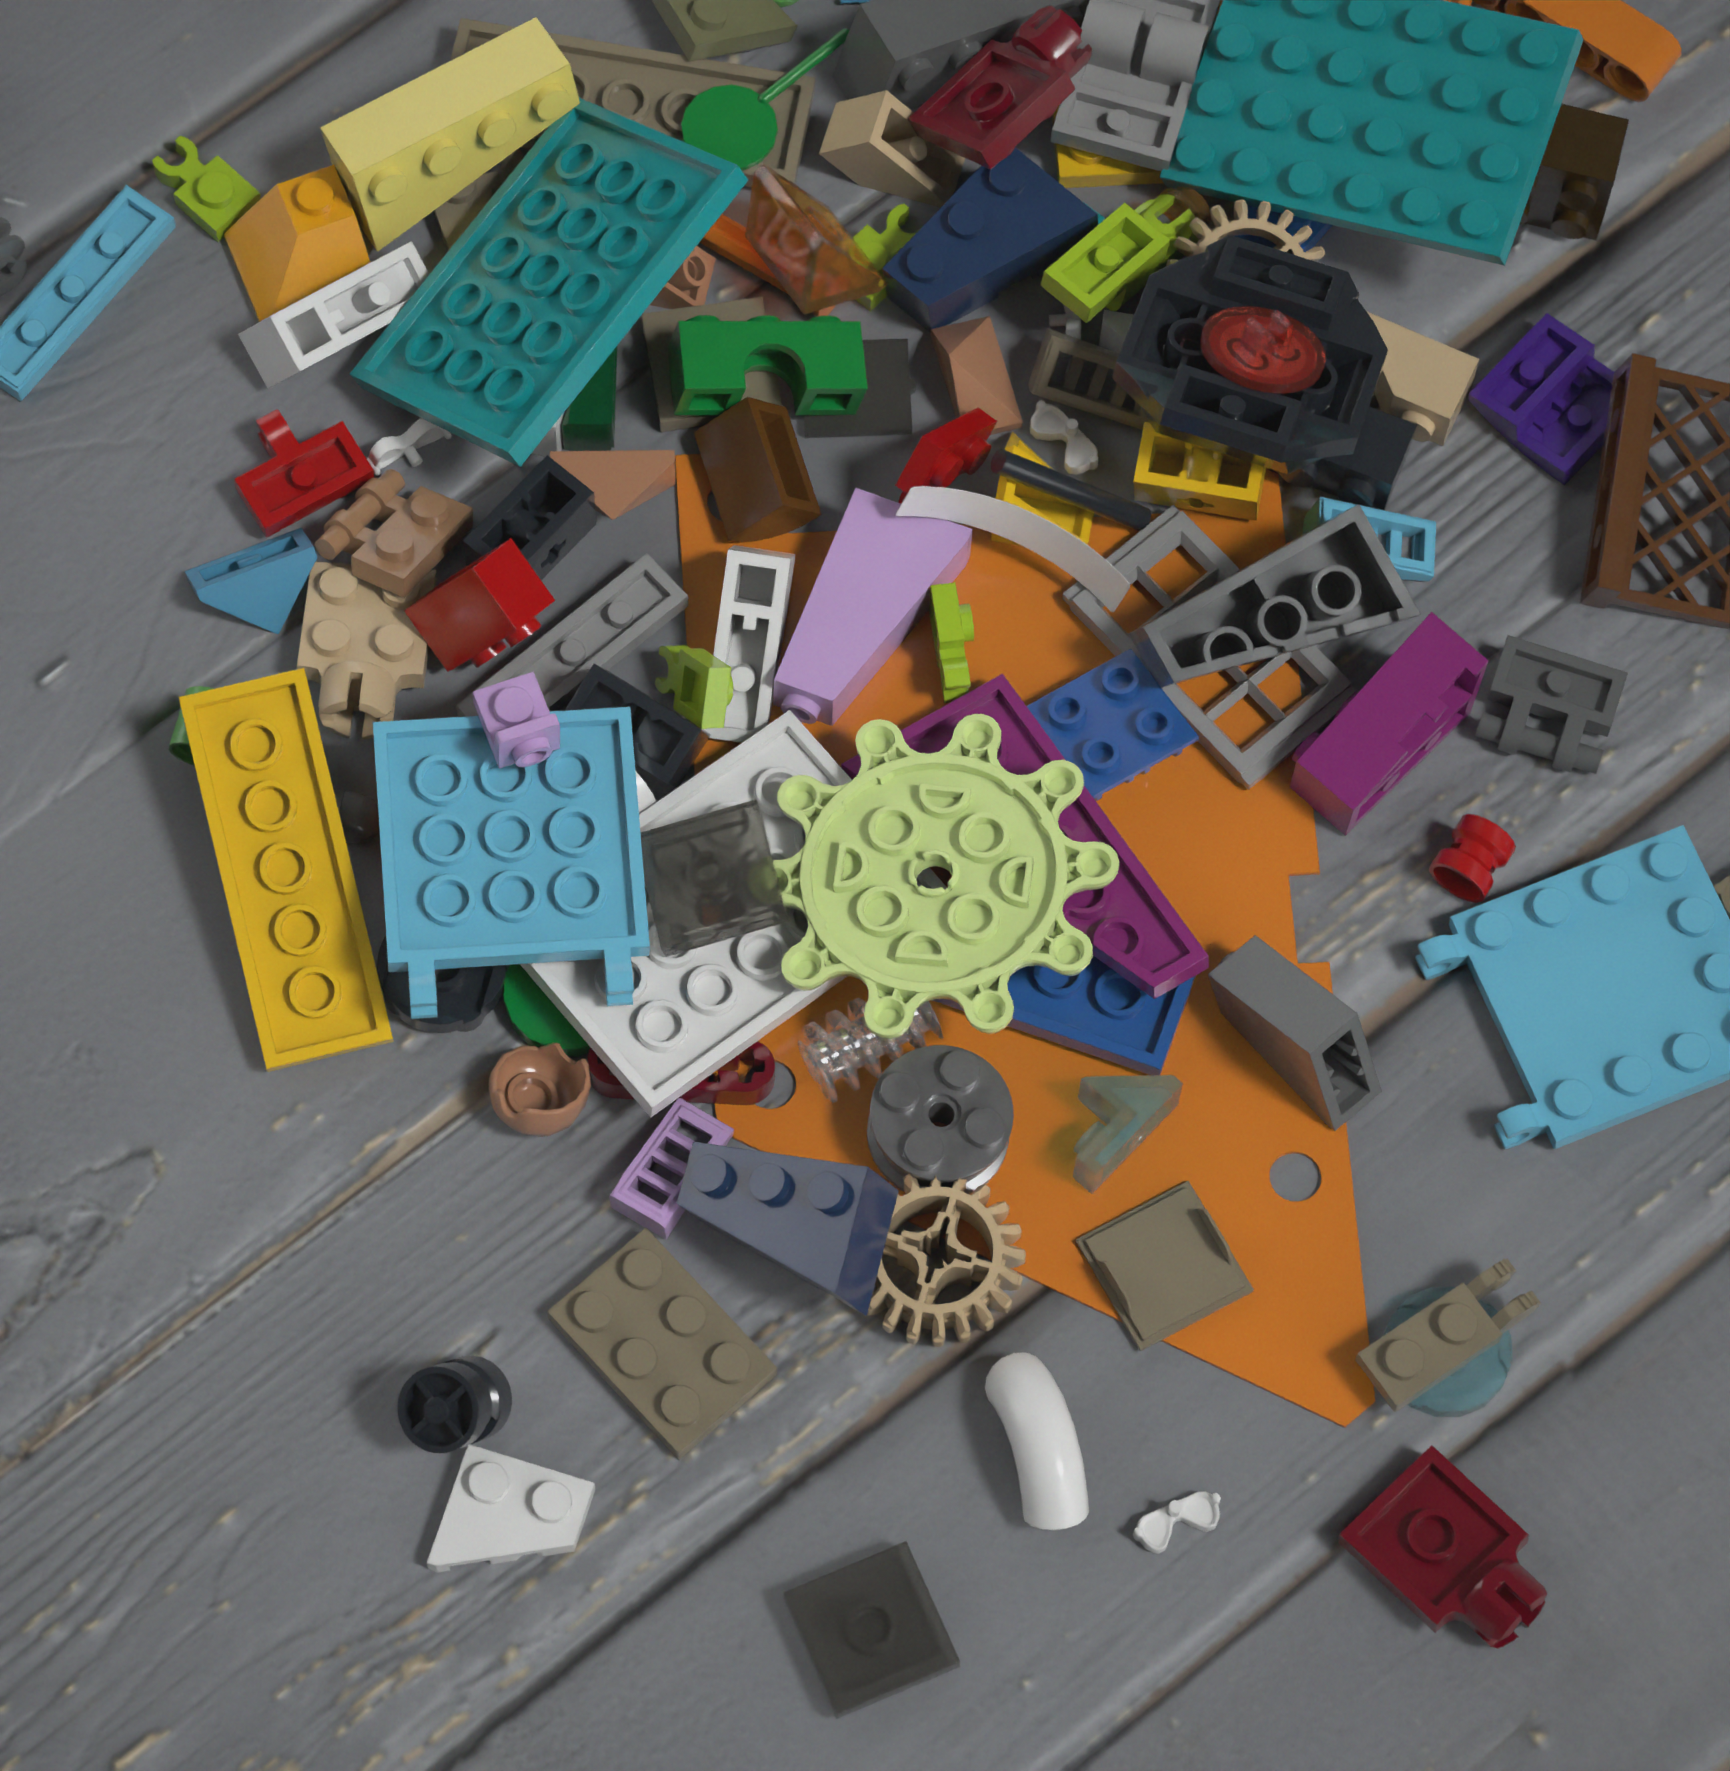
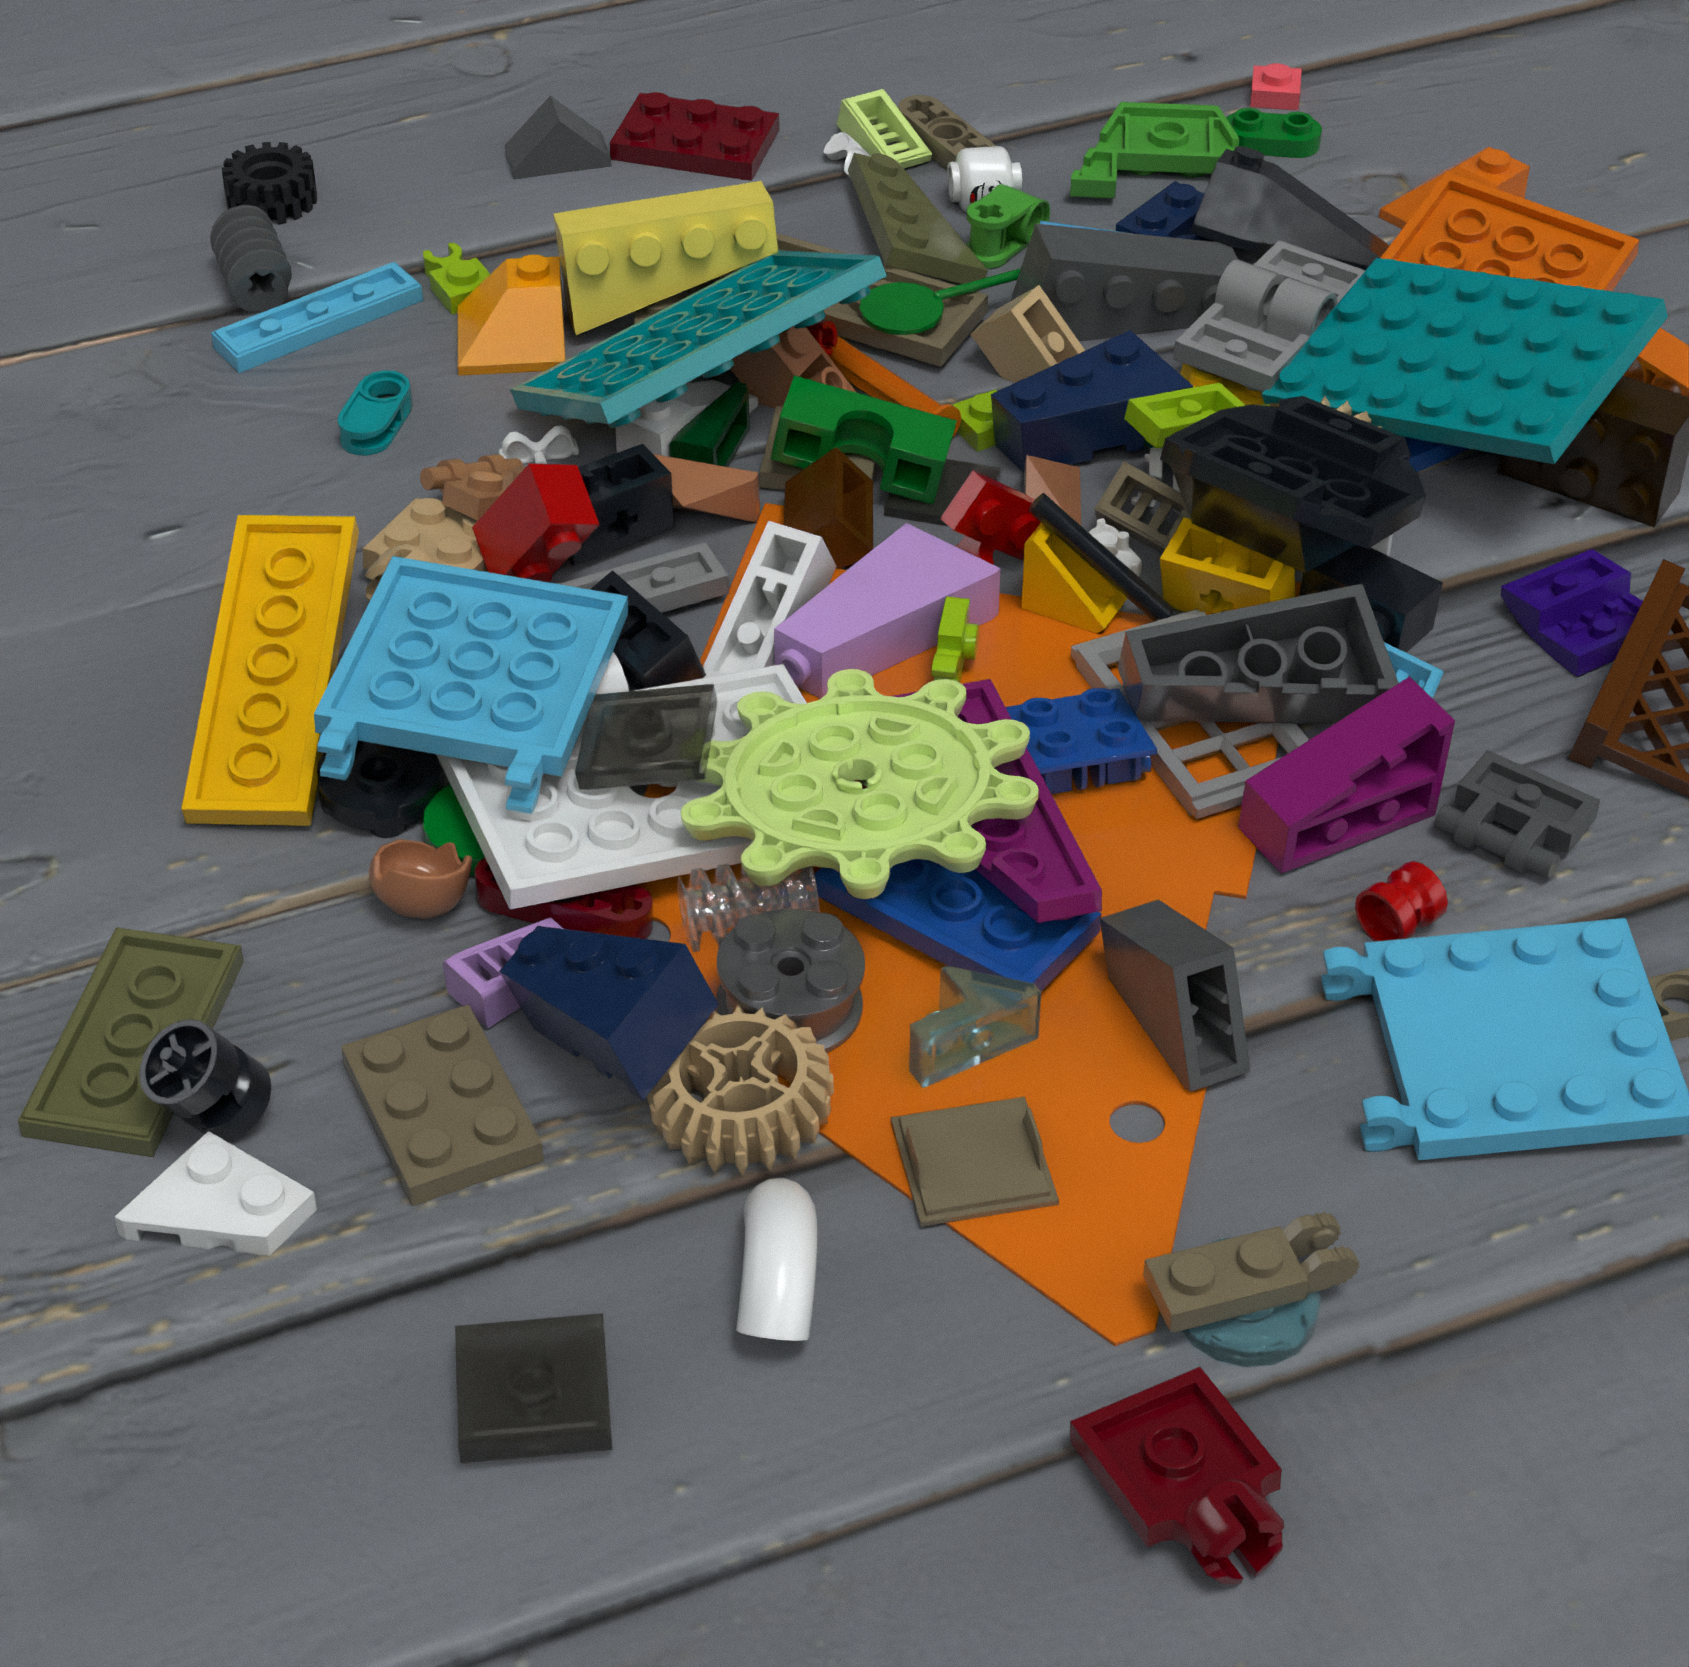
camera: 20 degrees right, 25 degrees down
dark azure slope [185,528,318,635] -> none
red plate [234,409,374,538] -> none
white slope [238,241,430,388] -> none
lavender bracket [473,671,560,769] -> none
lime plate [655,645,733,729] -> none
clear orange slope [745,163,888,314] -> none
white sticker [896,486,1130,612] -> none
dark red plate [908,5,1092,170] -> none
white piece [1133,1491,1221,1554] -> none
clear red piece [1200,306,1326,393] -> none
tan slope [1367,312,1479,446] -> none
none -> olive tile [18,927,244,1157]
none -> teal piece [337,370,413,456]

